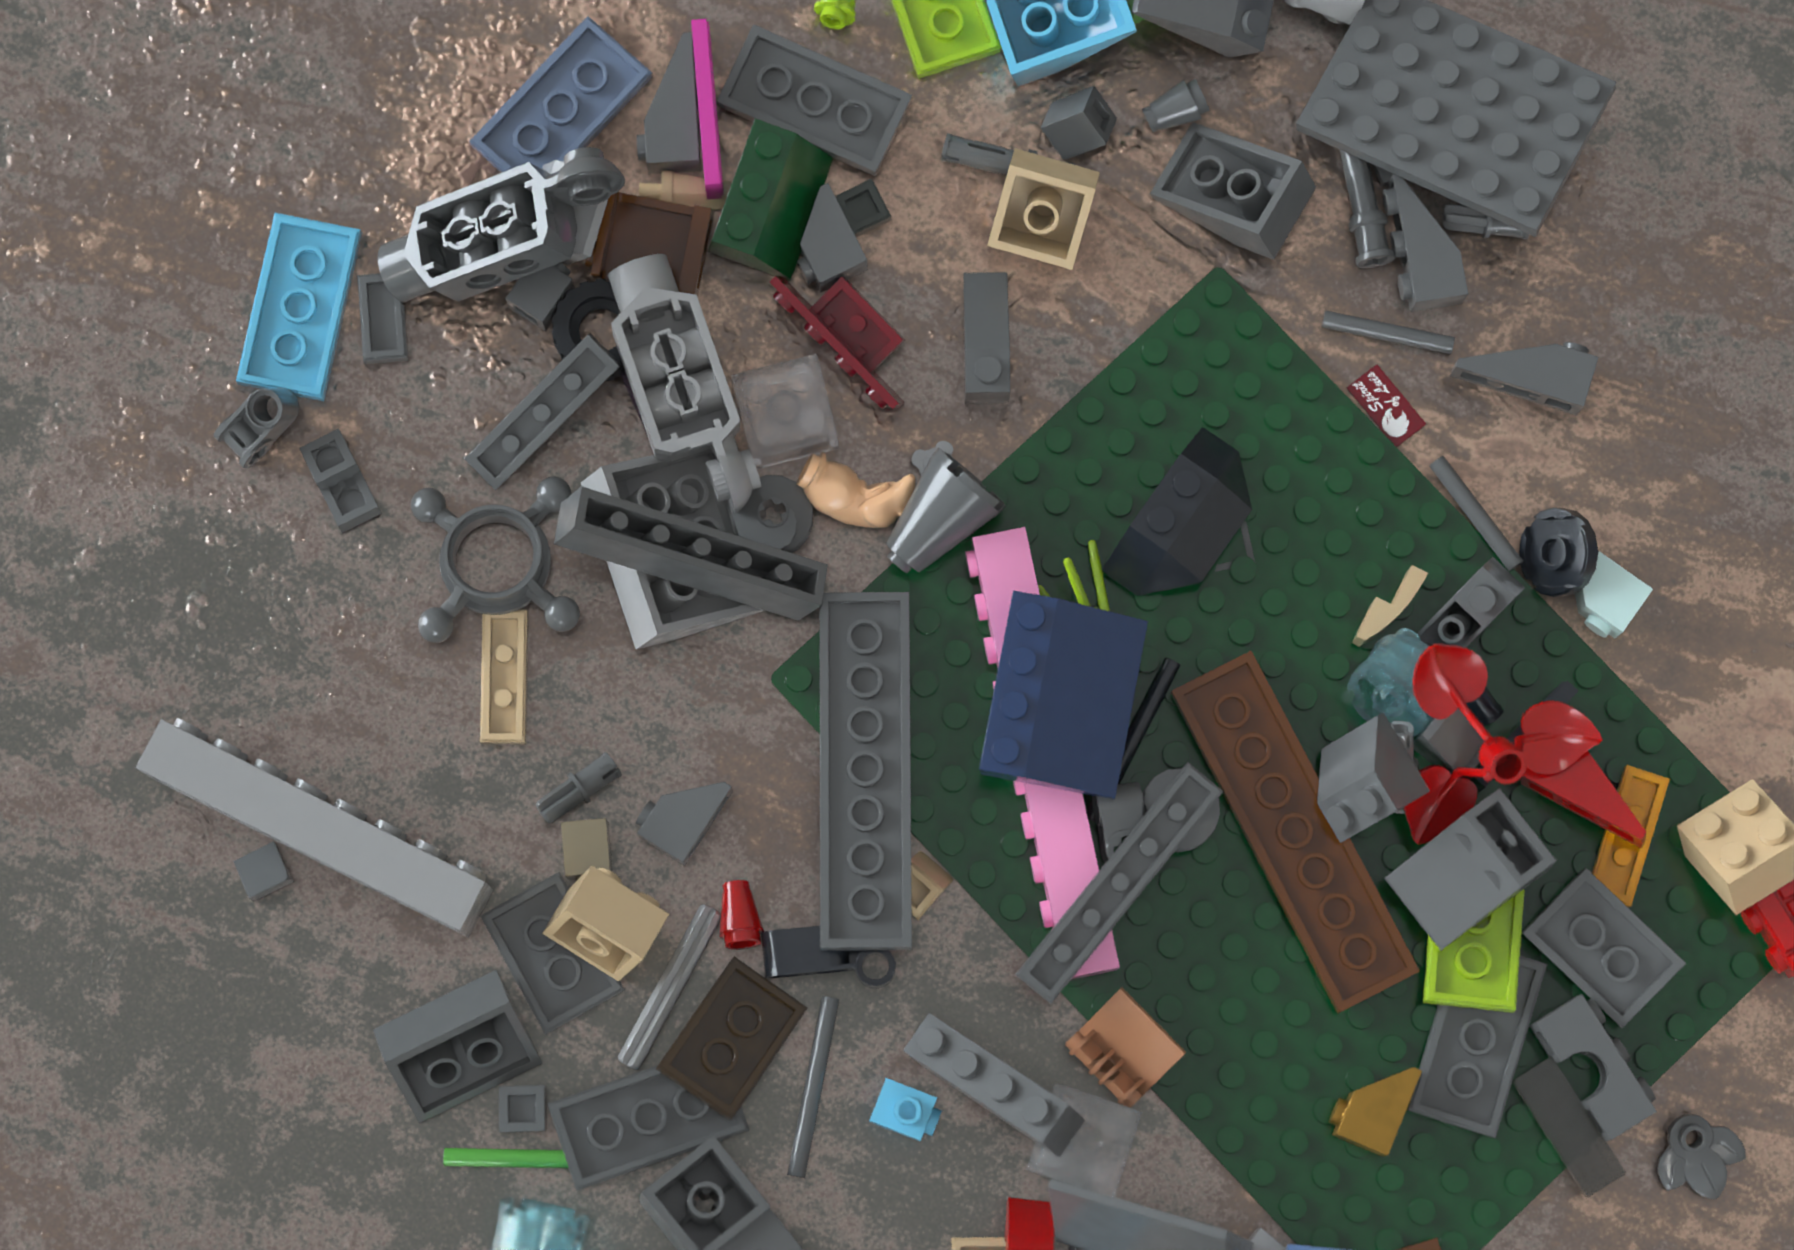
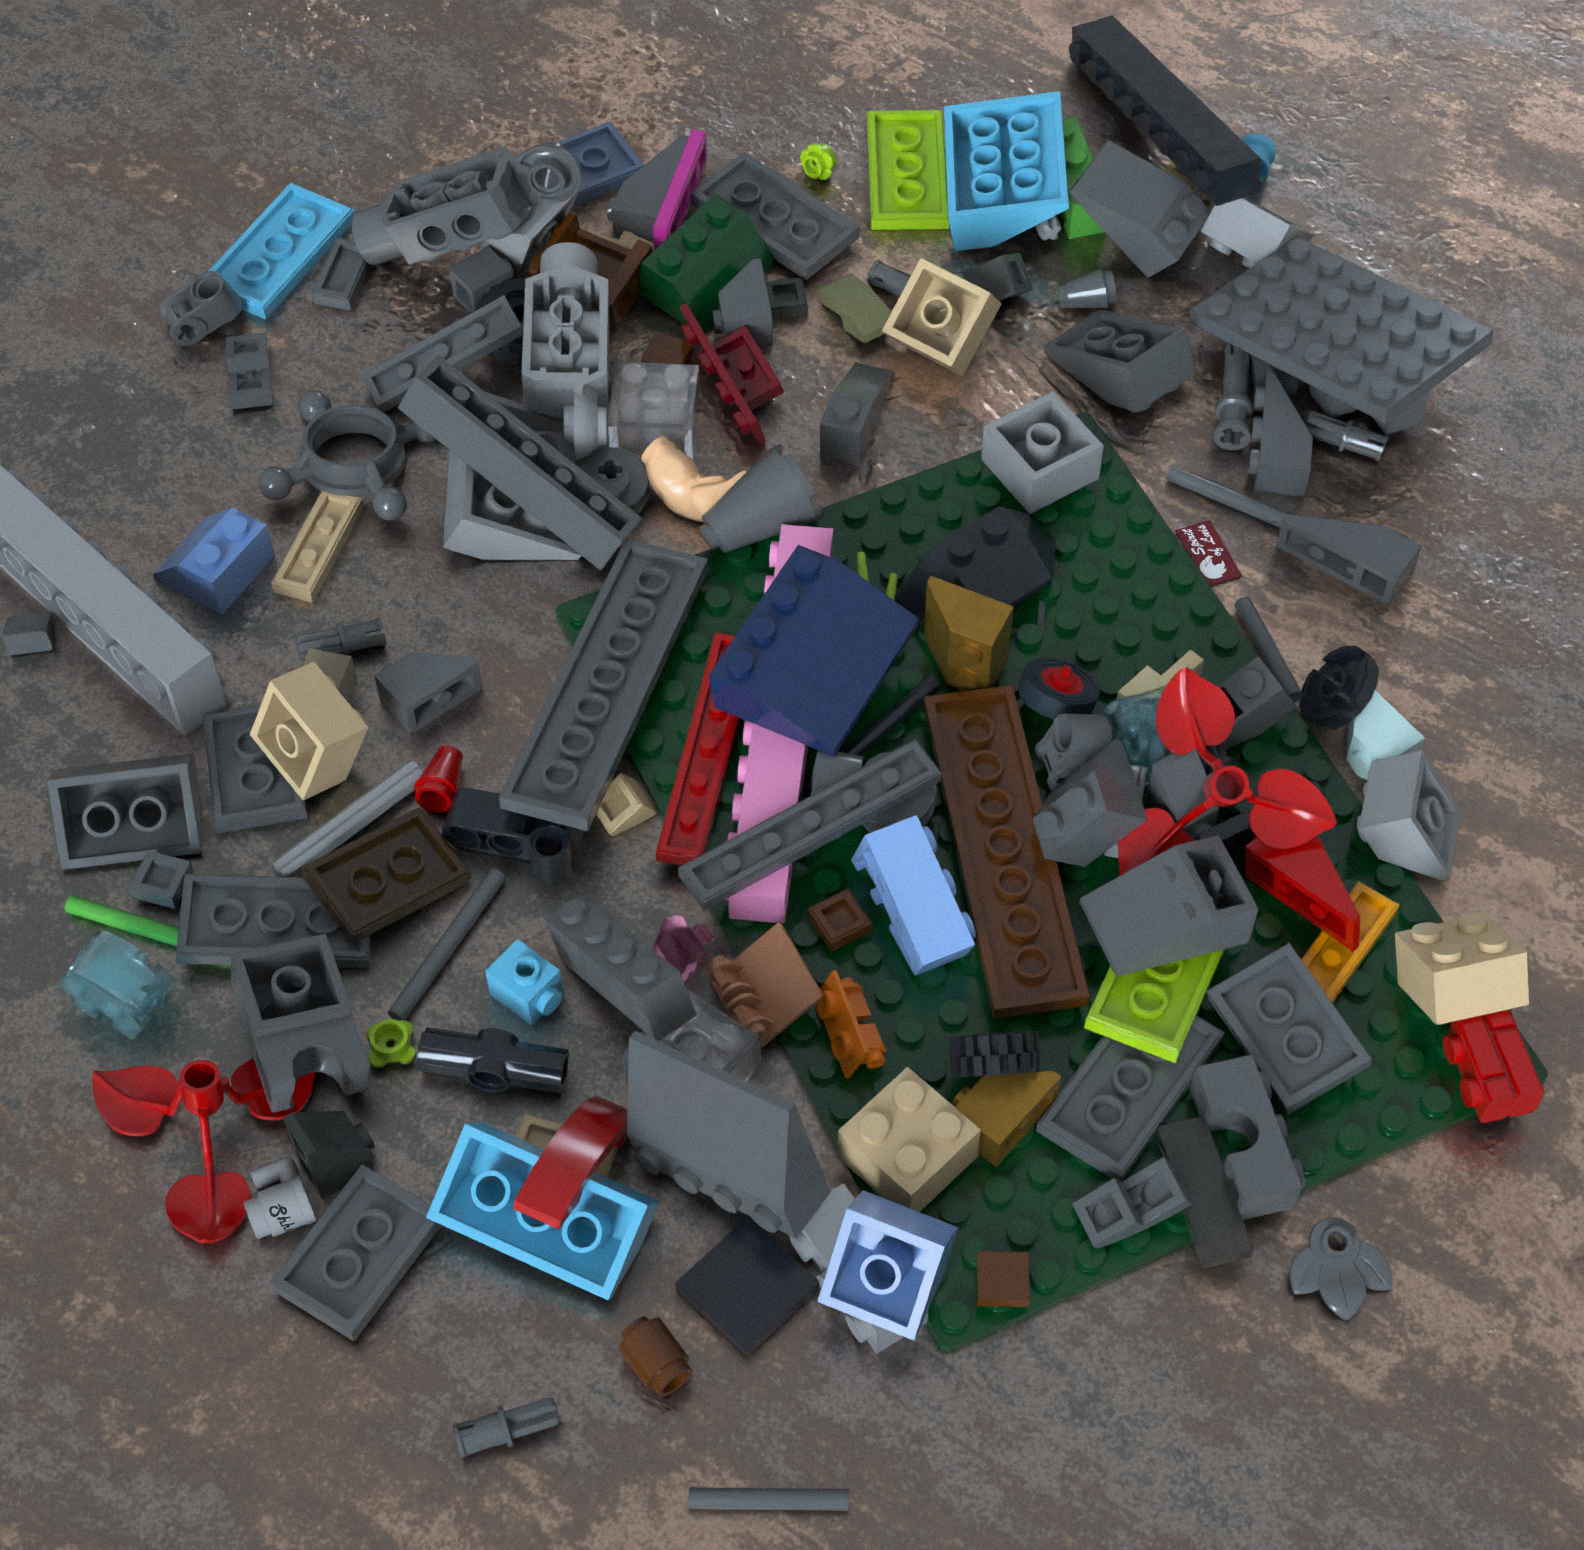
camera: 20 degrees right, 25 degrees down
none -> medium blue slope [153,507,275,615]
none -> lime plate [366,1019,416,1068]
none -> black piece [416,1027,569,1093]
none -> reddish brown tile [641,332,694,380]
none -> clear pink tile [653,914,714,981]
none -> red tile [656,632,740,865]
none -> reddish brown tile [808,888,872,952]
none -> orange hinge [815,970,887,1079]
none -> olive slope [818,273,891,343]
none -> tan brick [837,1067,981,1212]
none -> light blue wedge [851,815,976,976]
none -> pearl gold slope [924,576,1014,692]
none -> black tyre [949,1031,1041,1077]
none -> light grey brick [981,391,1104,514]
none -> black wheel [1018,657,1100,720]
none -> dark grey piece [1034,714,1112,791]
none -> dark grey slope [1072,1157,1193,1249]
none -> light grey slope [1357,750,1461,880]

